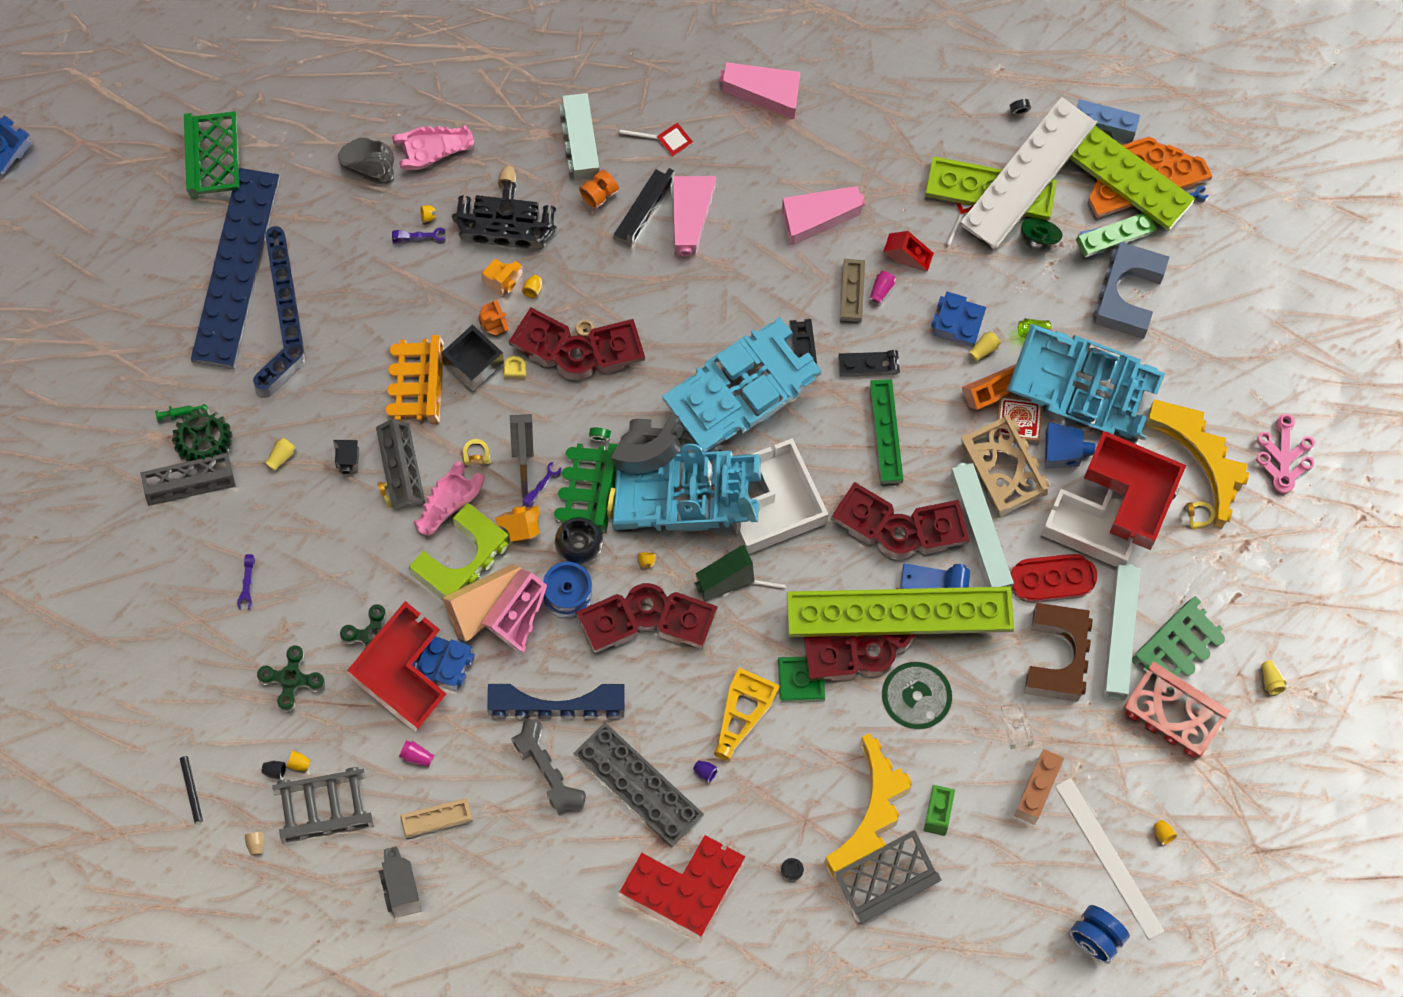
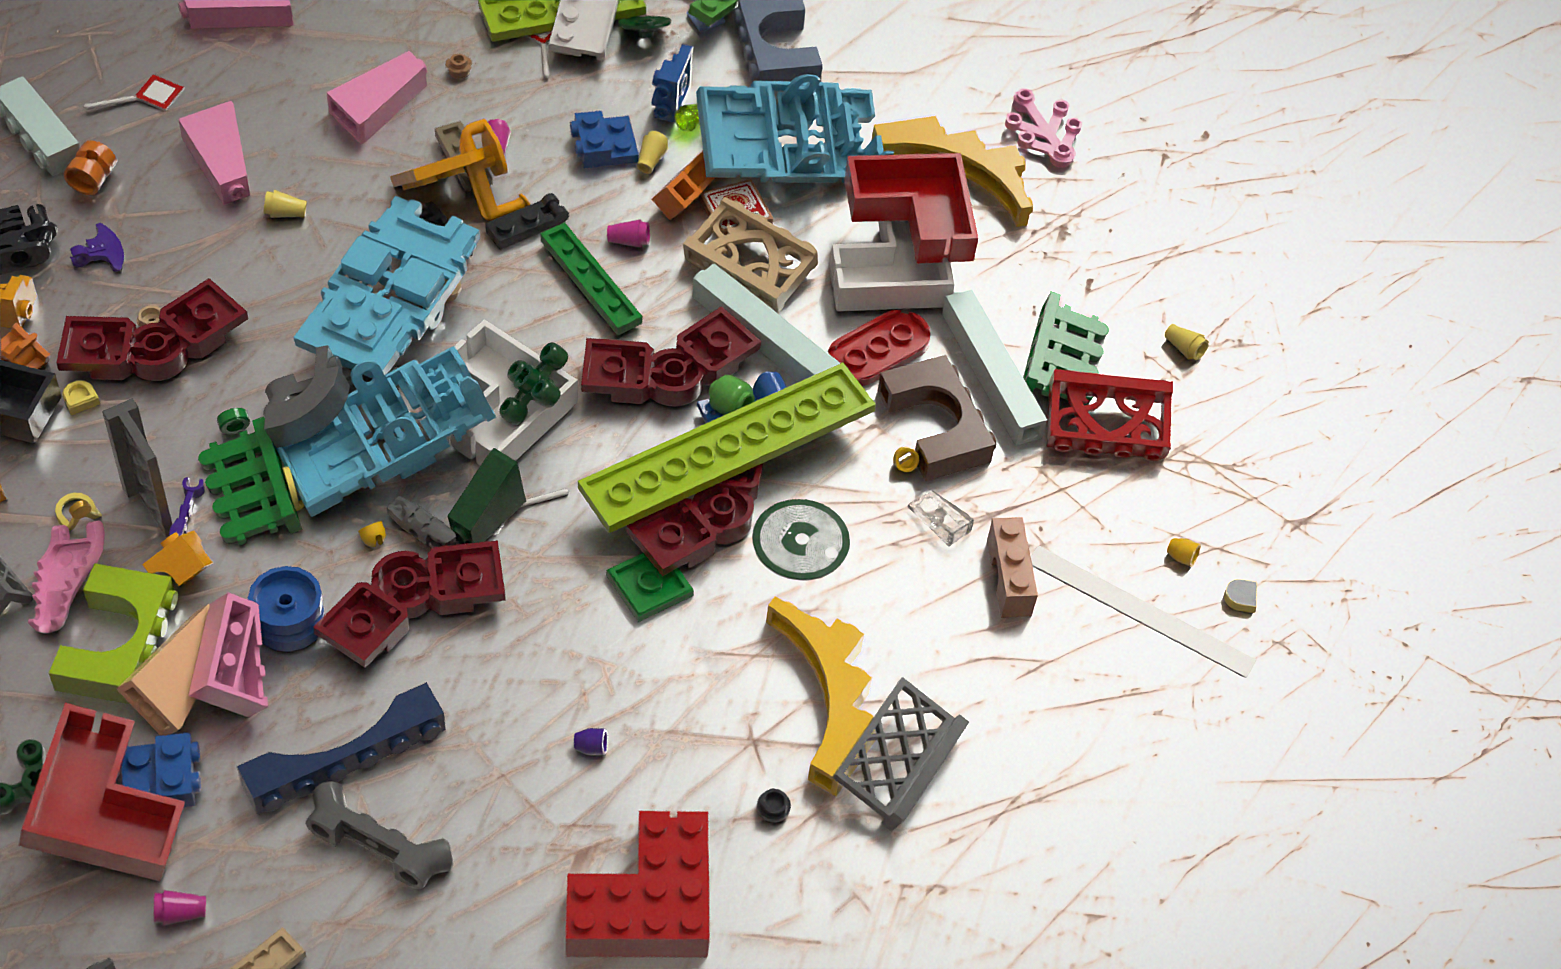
camera: 30 degrees left, 15 degrees down
yellow hose [522,275,542,298] -> none
black wheel [554,517,603,565] -> none
dark grey plate [573,722,704,847] -> none
black fence [613,168,675,248] -> none
yellow plate [714,667,780,761] -> none
red slope [883,231,934,271] -> none
bright green slope [924,785,955,836] -> none
blue torso [1045,422,1096,469] -> none
blue wheel [1069,905,1130,964] -> none
light yellow piece [1185,501,1215,529] -> none
none -> dark purple piece [70,223,124,272]
none -> light yellow cone [263,189,307,218]
none -> dark grey hinge [387,496,456,548]
none -> light orange plate [390,118,531,221]
none -> medium nougat plate [445,53,472,79]
none -> dark green gear [499,342,568,425]
none -> dark pink cone [607,219,650,248]
none -> blue plate [651,44,693,123]
none -> bright green head [709,375,755,415]
none -> yellow hinge [893,446,919,472]
none -> tile [1224,579,1257,613]

